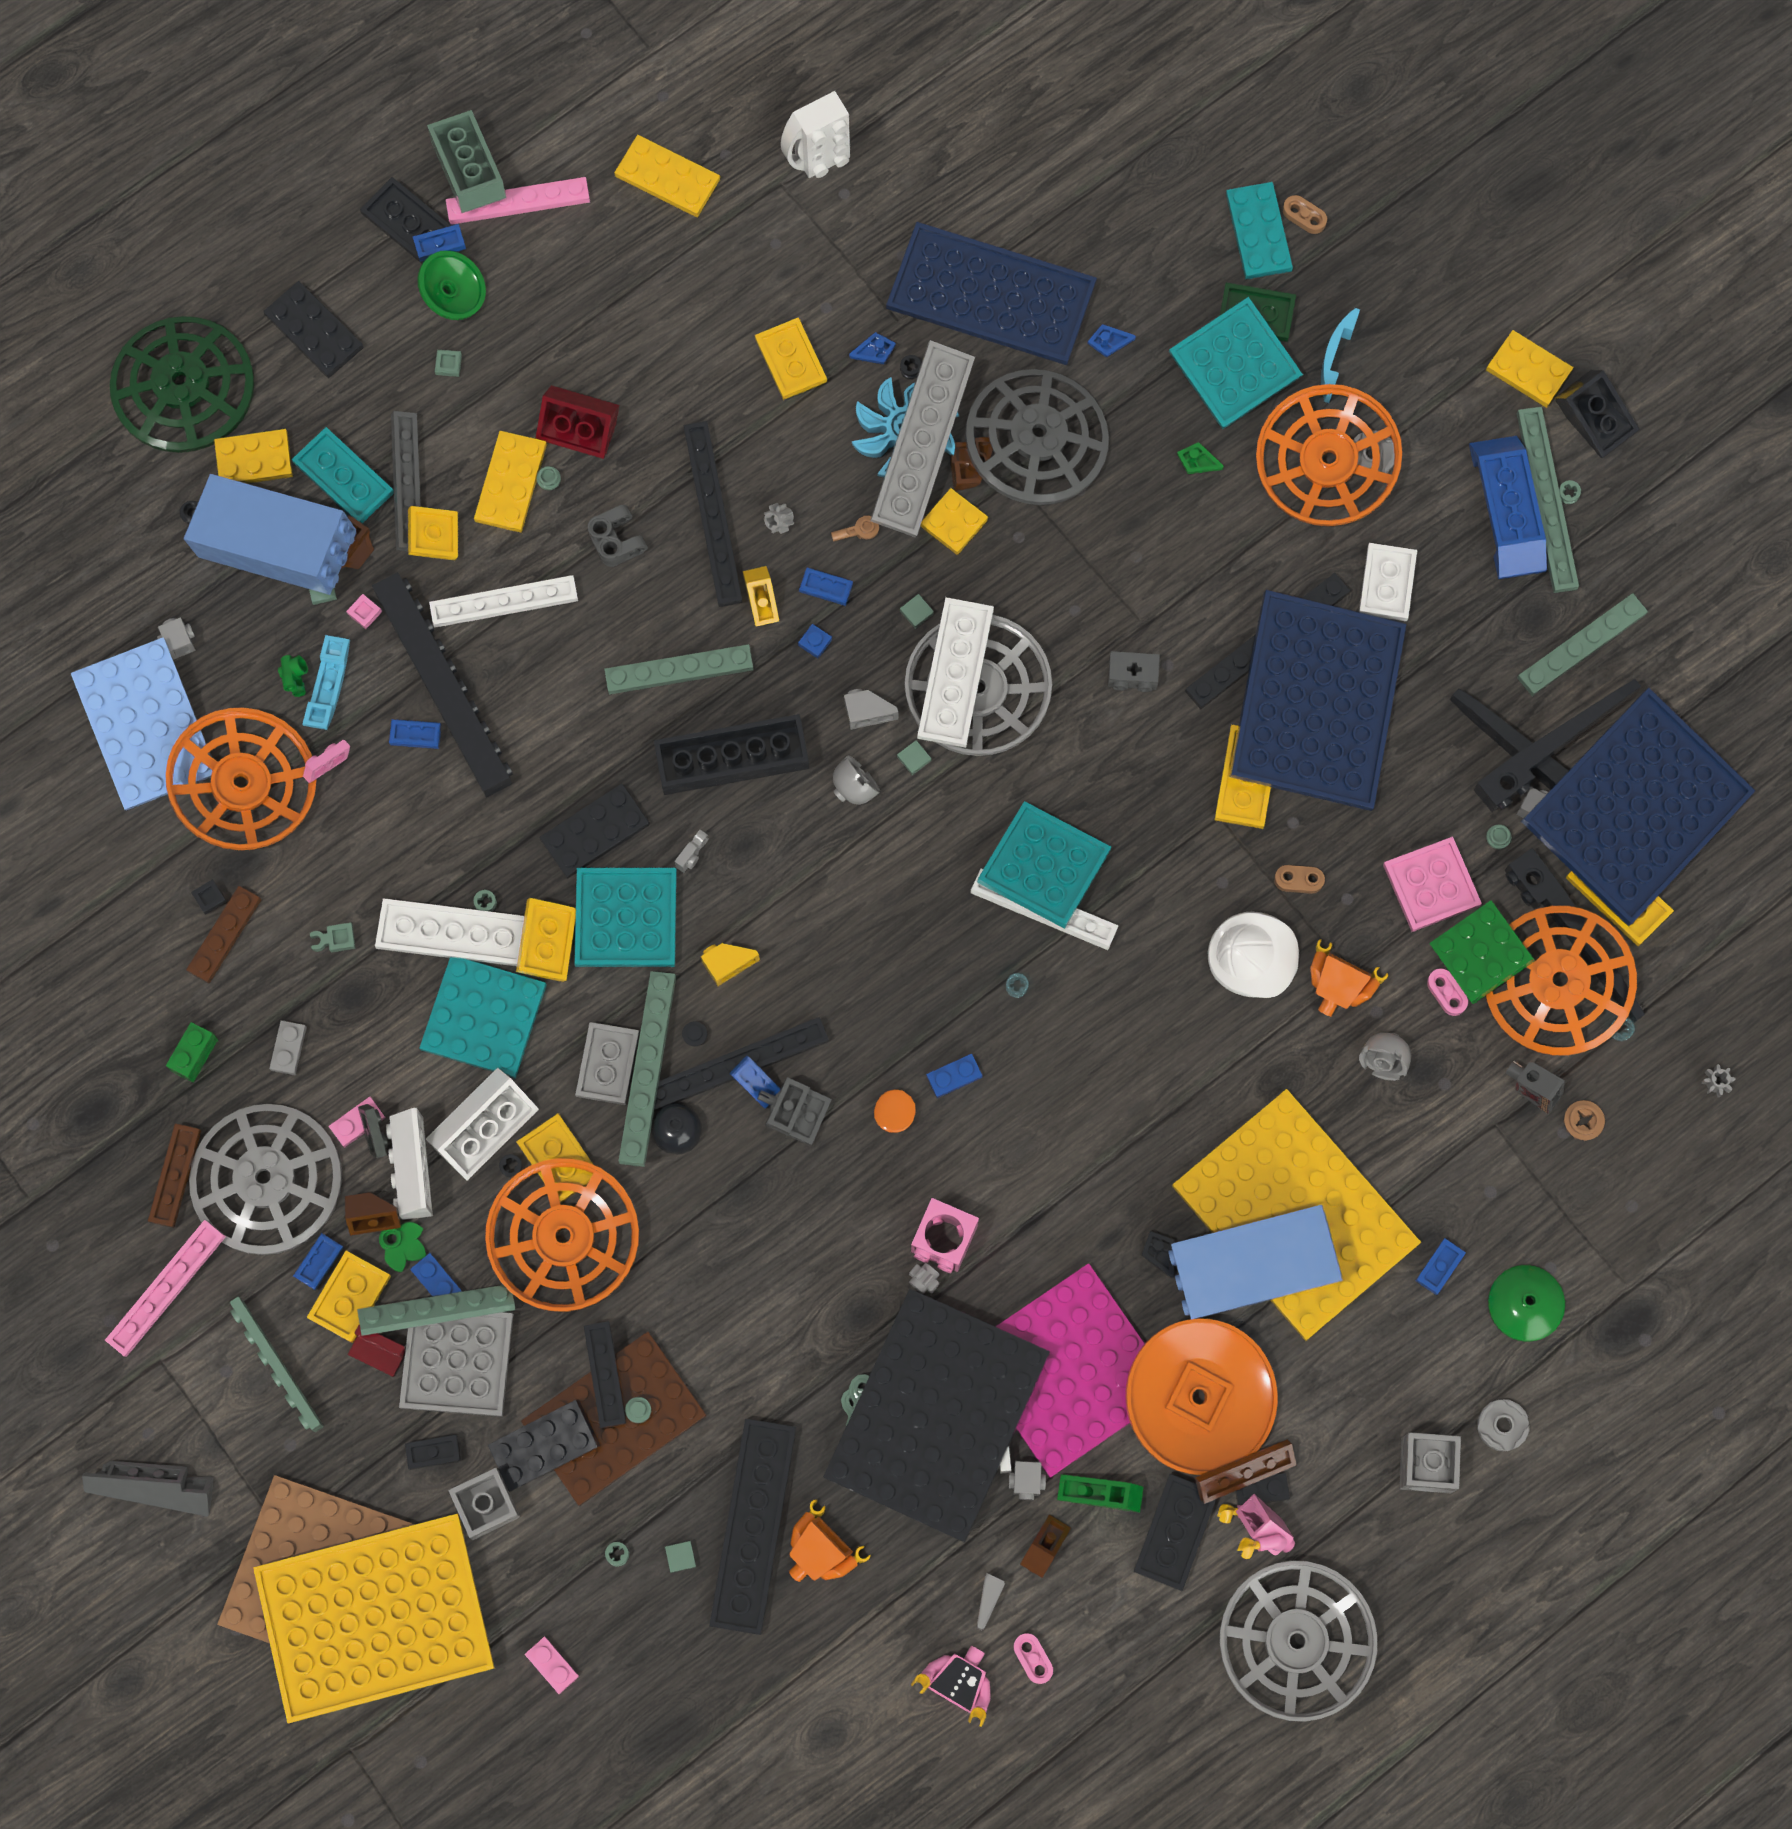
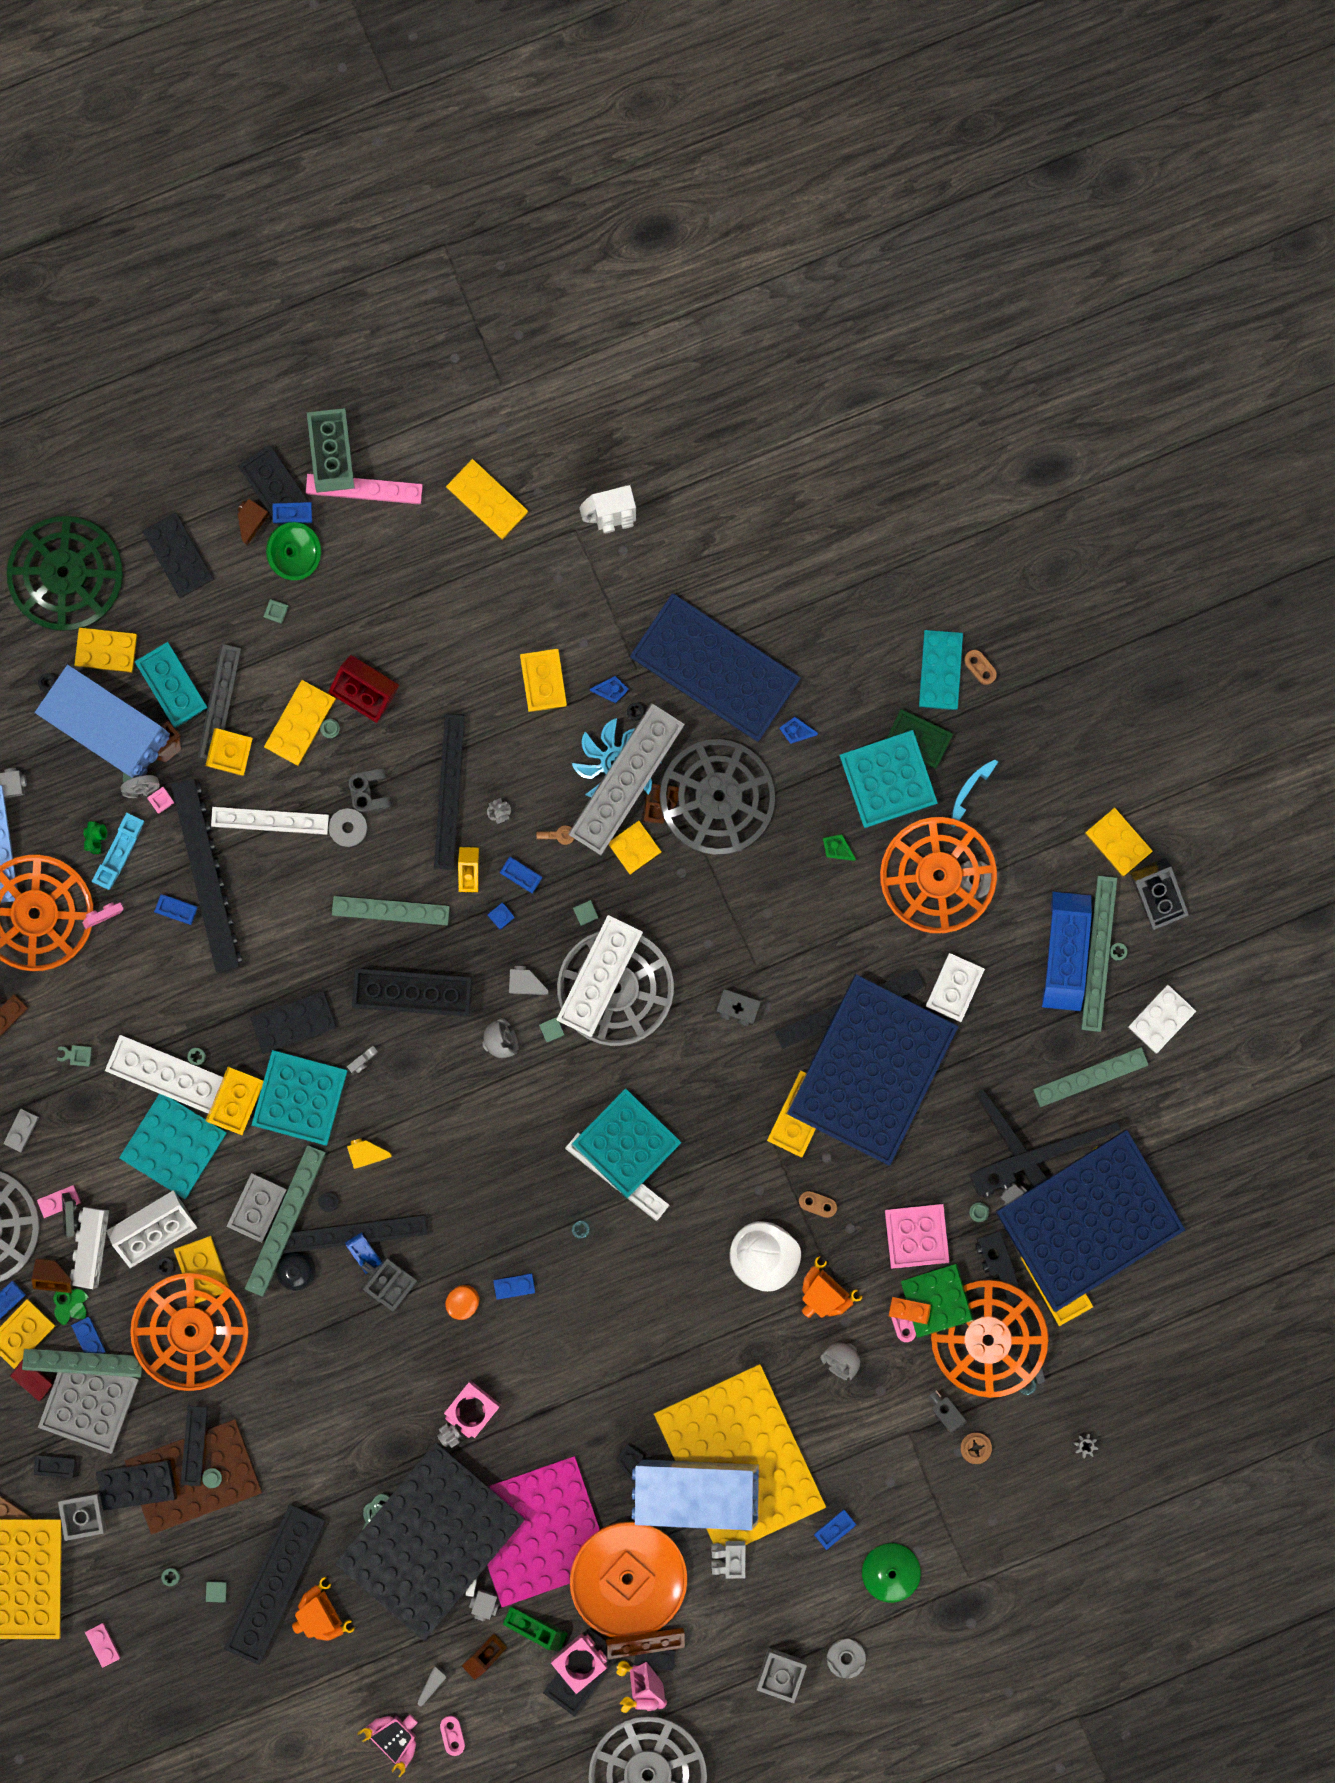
camera: 10 degrees right, 10 degrees up
none -> light grey tile [120,775,160,798]
none -> reddish brown slope [238,499,269,546]
none -> light grey tile [328,808,368,847]
none -> bright pink brick [551,1633,607,1694]
none -> light grey plate [711,1541,745,1579]
none -> orange plate [889,1297,931,1325]
none -> white plate [1128,985,1196,1054]

